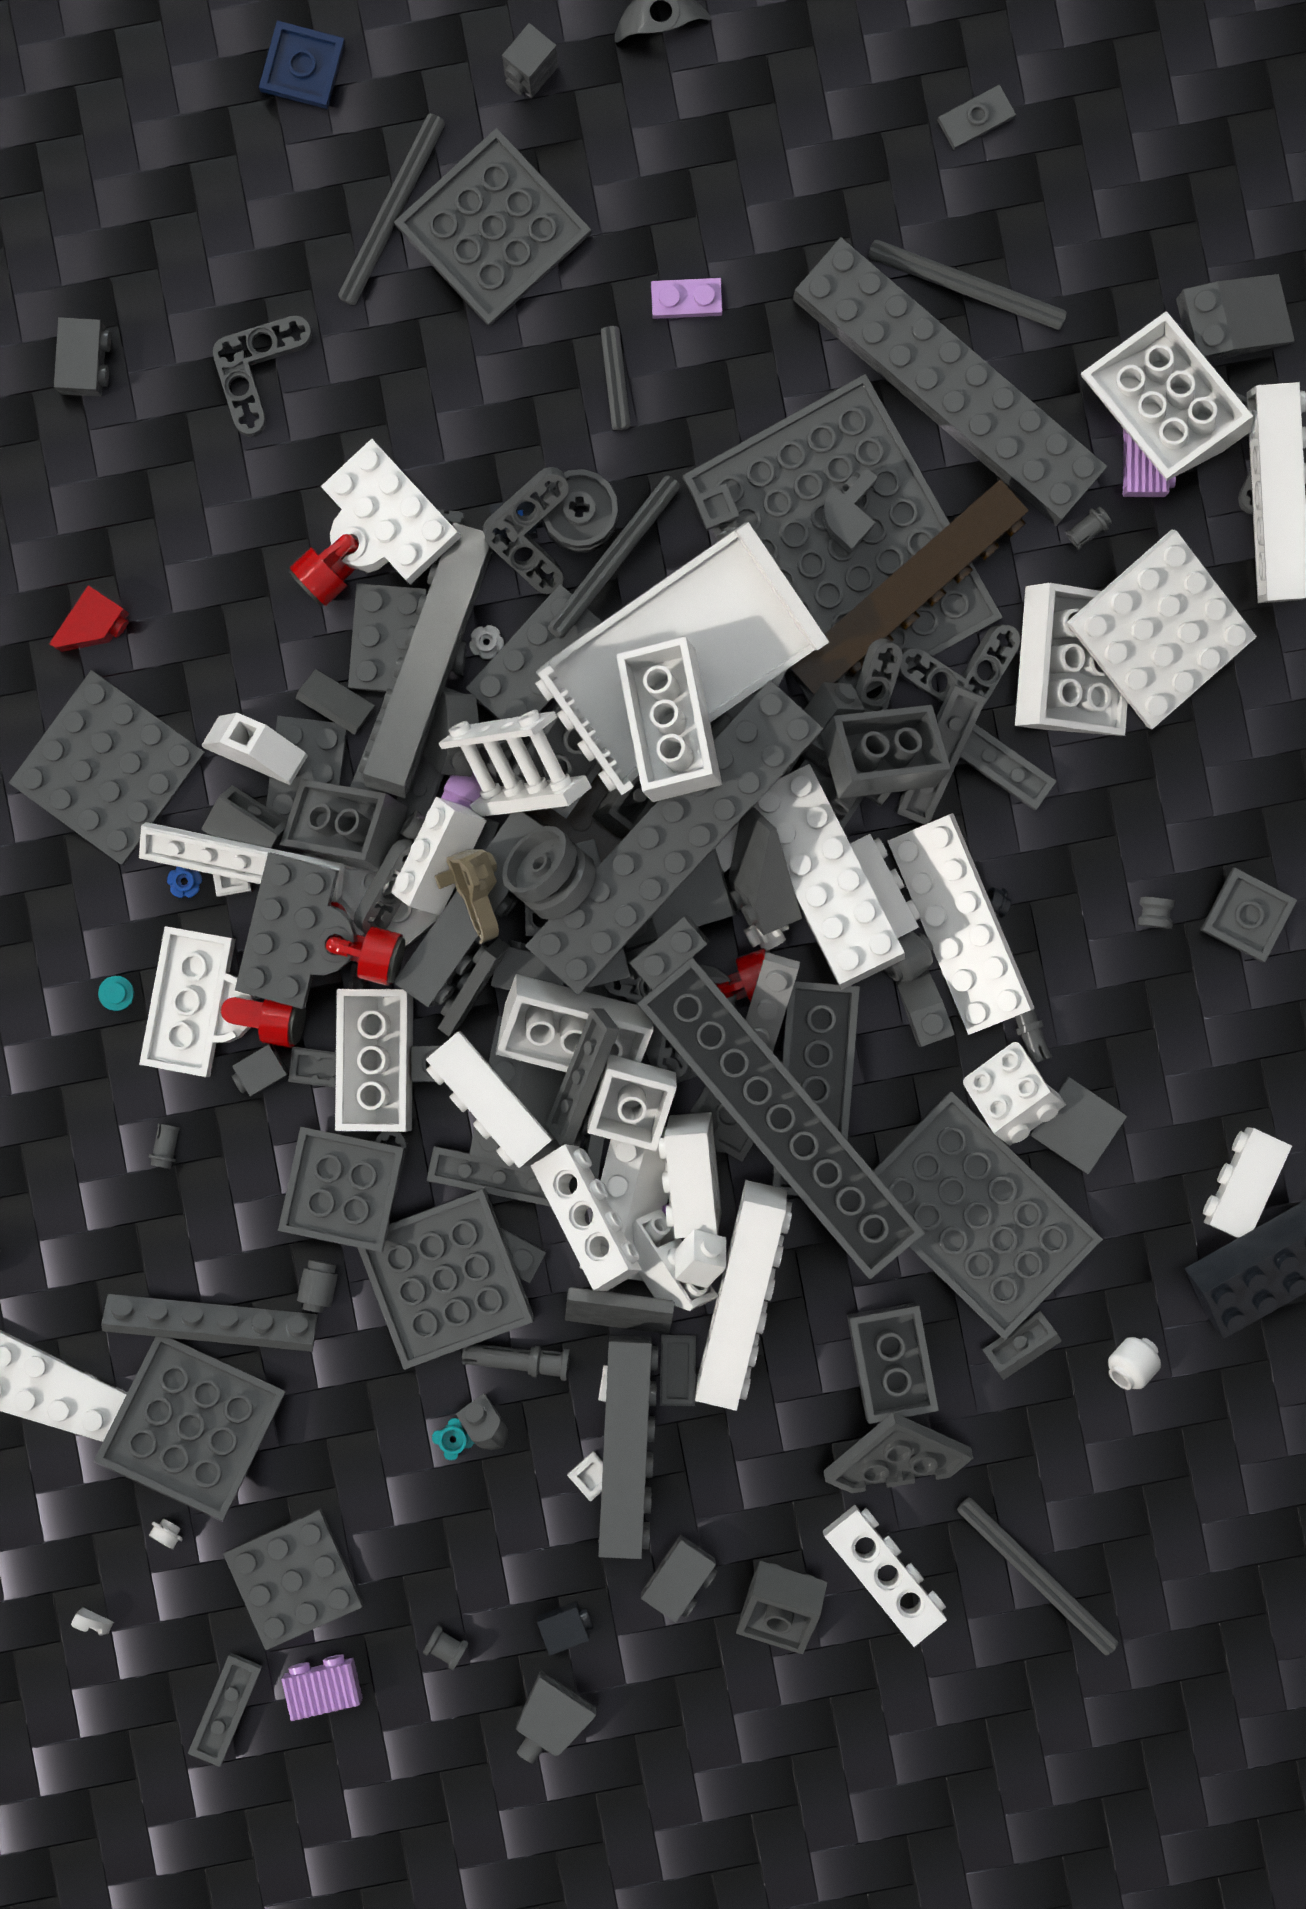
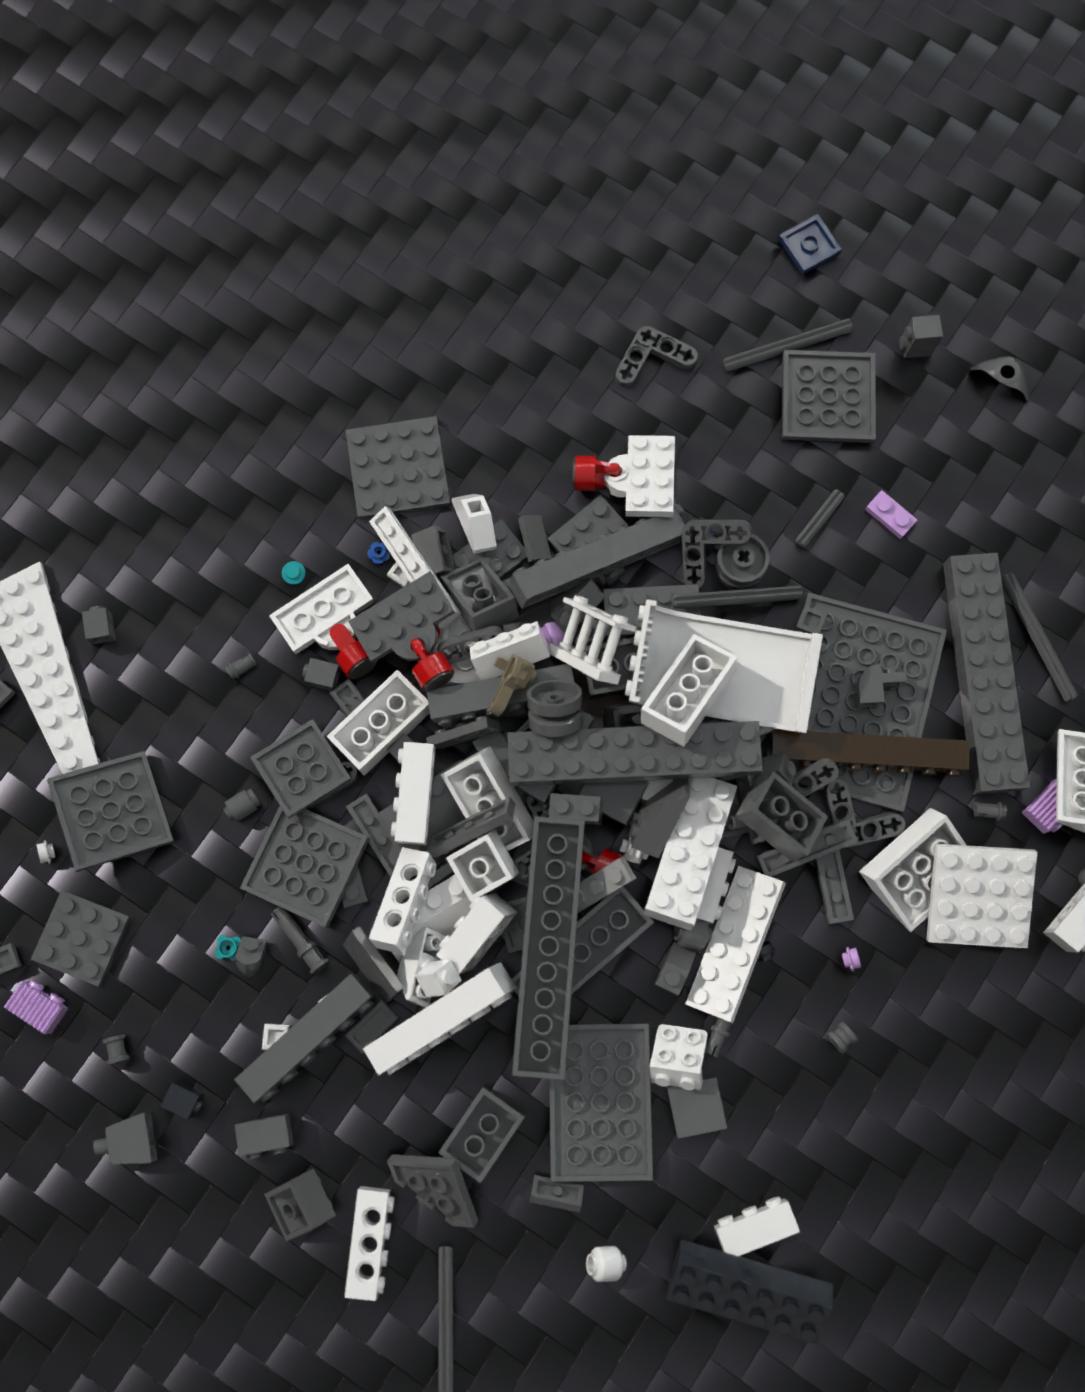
camera: 50 degrees right, 10 degrees down
red slope [49,585,129,652] -> none
dark grey brick [54,317,111,397] -> none
dark grey plate [101,1294,318,1352] -> none
white plate [469,625,504,660] -> none
dark grey plate [1201,868,1297,963] -> none
none -> lavender plate [842,947,861,971]

